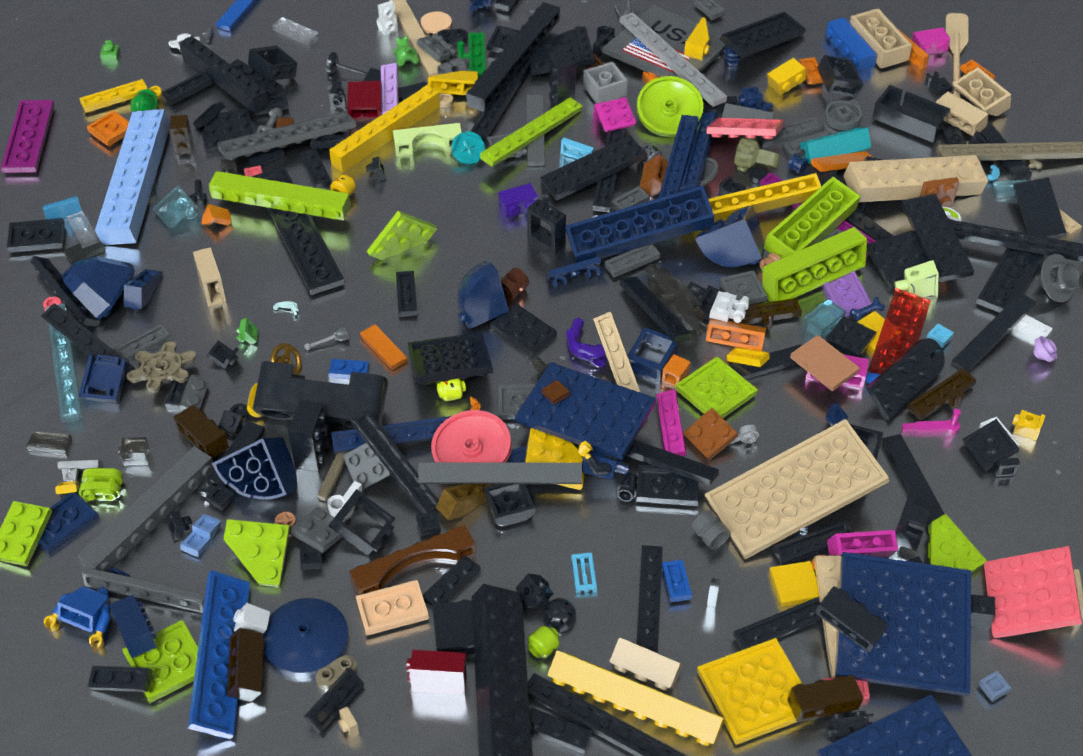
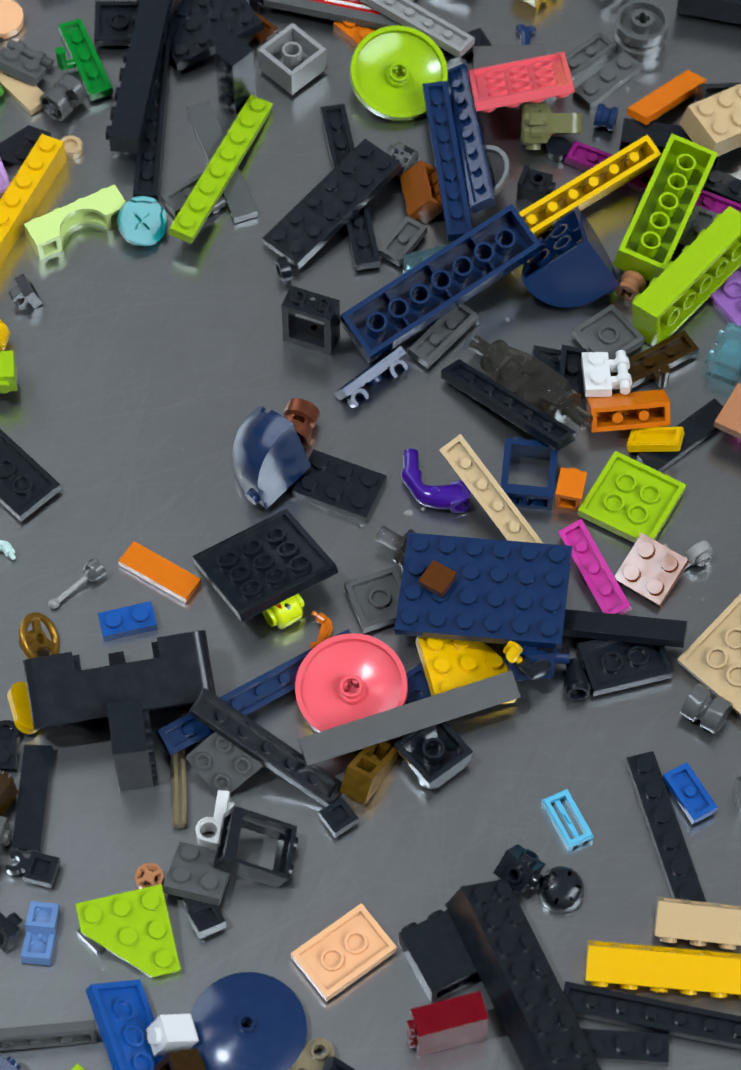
camera: 20 degrees left, 10 degrees up
dark blue brick [212,437,297,500] -> none
reddish brown arch [349,525,476,596] -> none
lime plate [367,211,437,260] -> none
black plate [396,271,417,317] -> none
black plate [422,555,481,607] -> none
yellow slope [428,71,478,95] -> none
black plate [437,28,468,44] -> none
dark purple brick [498,183,538,218] -> none
lime head [527,626,560,658] -> none
medium azure tile [561,138,594,159] -> none
dark pink bracket [593,97,636,132] -> none
dark blue brick [738,87,763,110] -> none
teal brick [800,127,871,165] -> none

